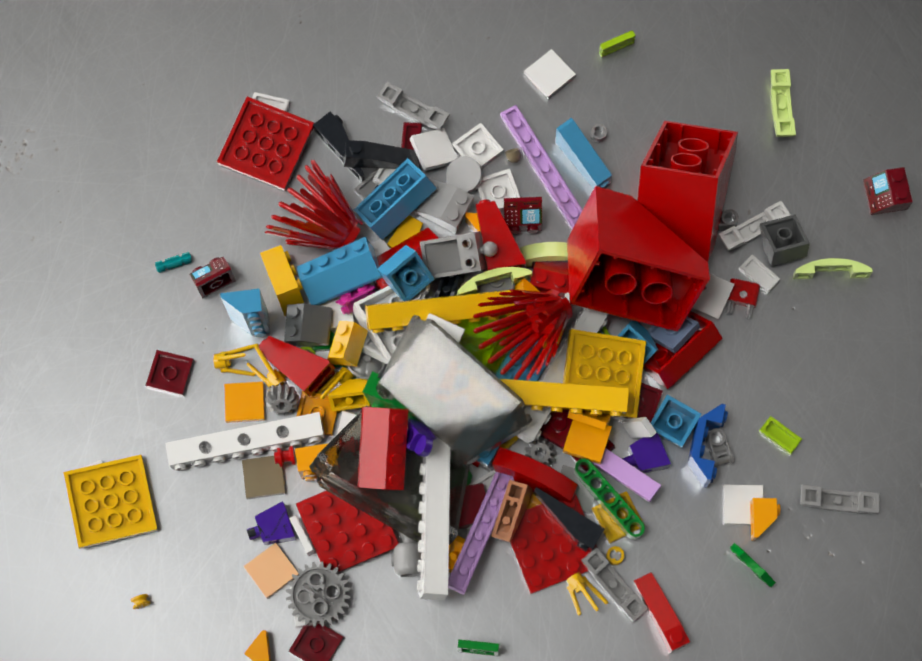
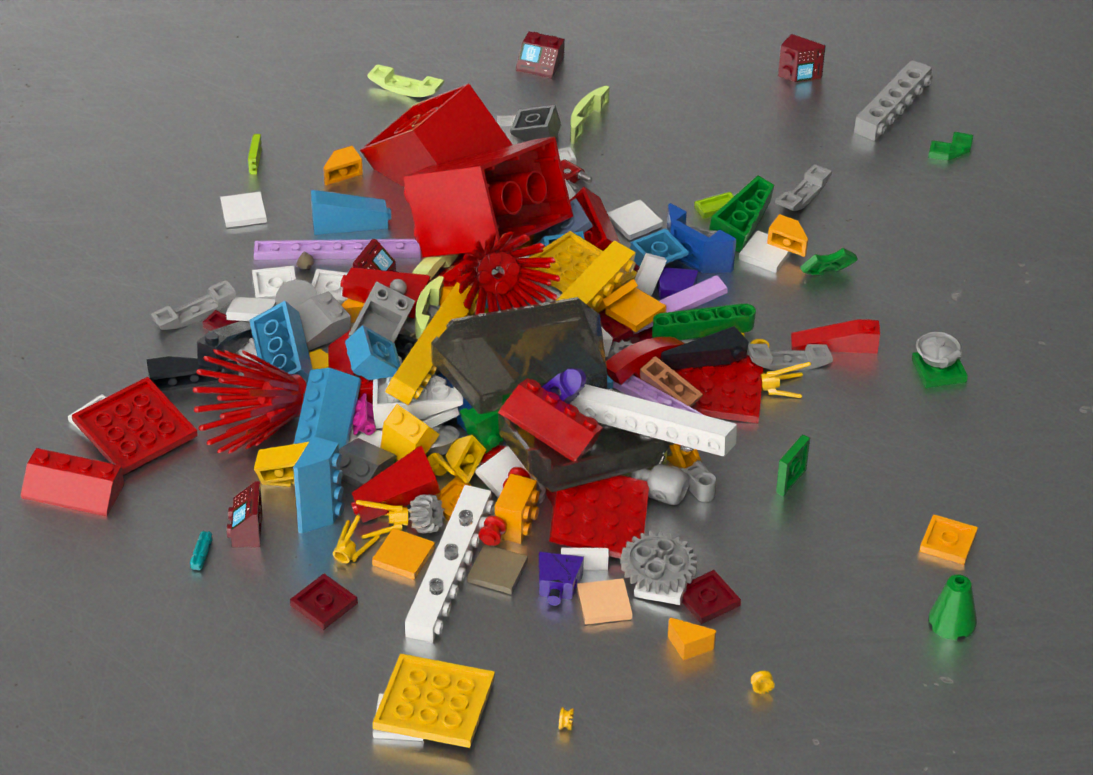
camera: 65 degrees left, 30 degrees down
none -> slope [21,448,124,517]
none -> light orange slope [323,145,363,185]
none -> white tile [607,199,663,241]
none -> green wedge [709,175,774,253]

